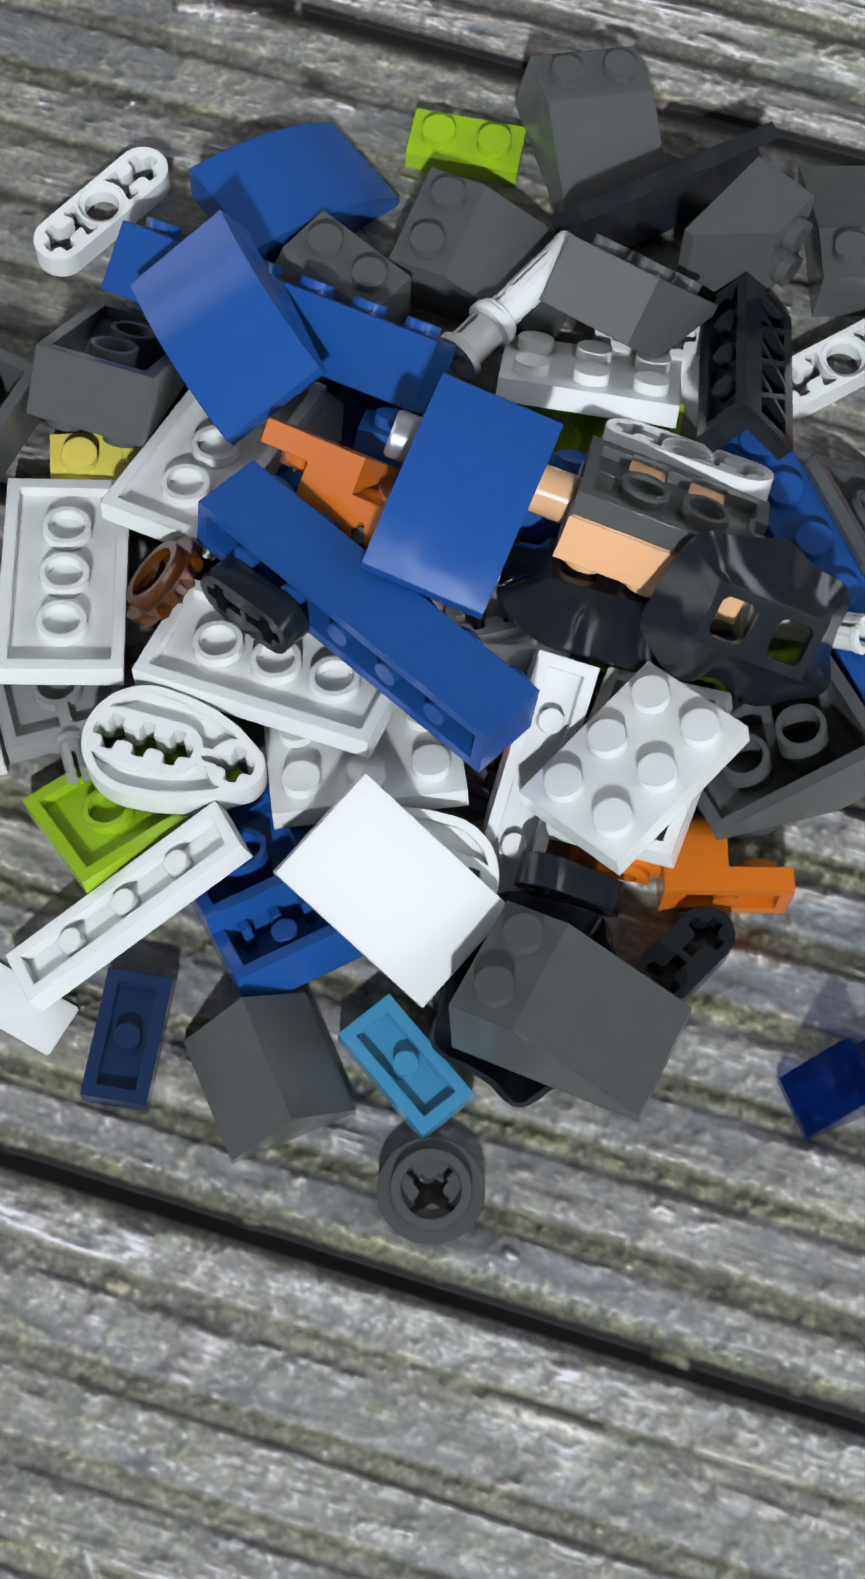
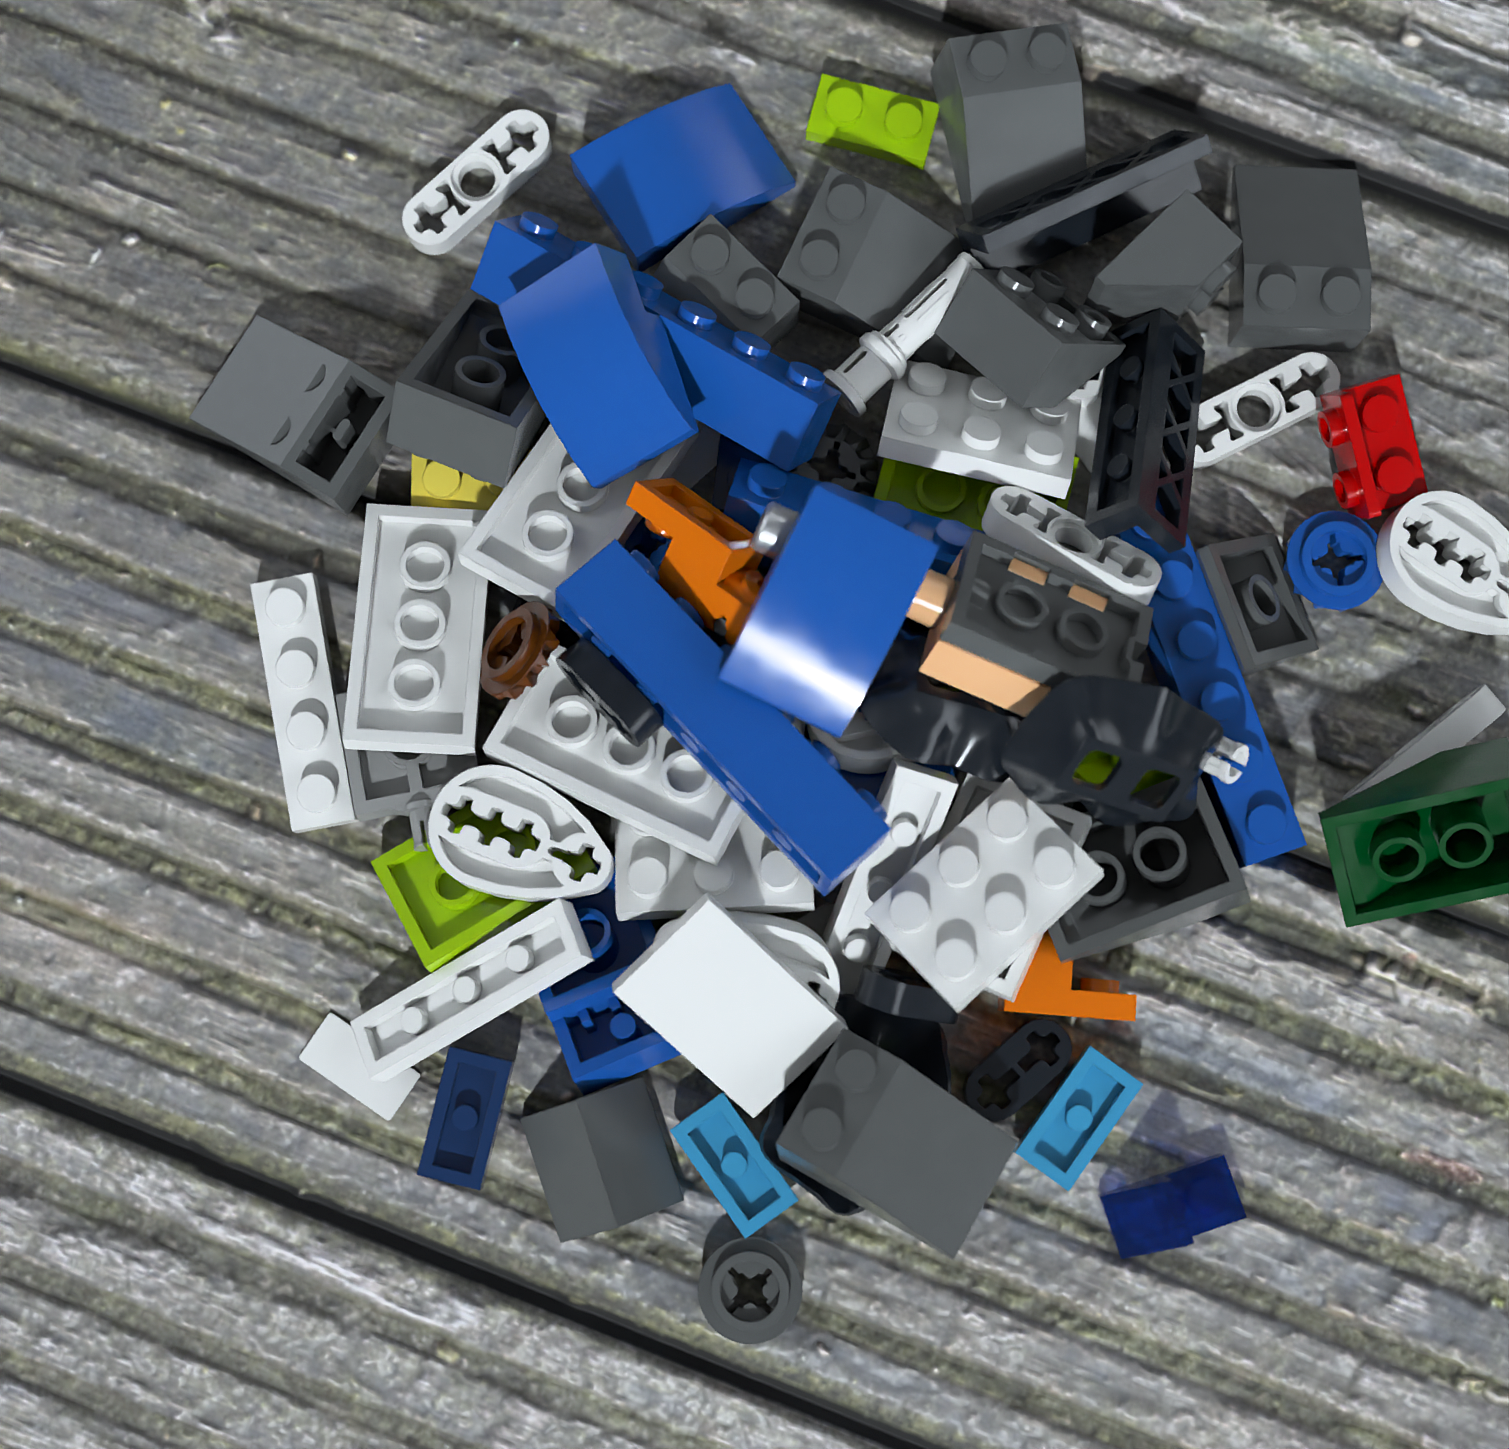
camera: 10 degrees right, 15 degrees up
none -> dark azure plate [1014,1045,1143,1191]

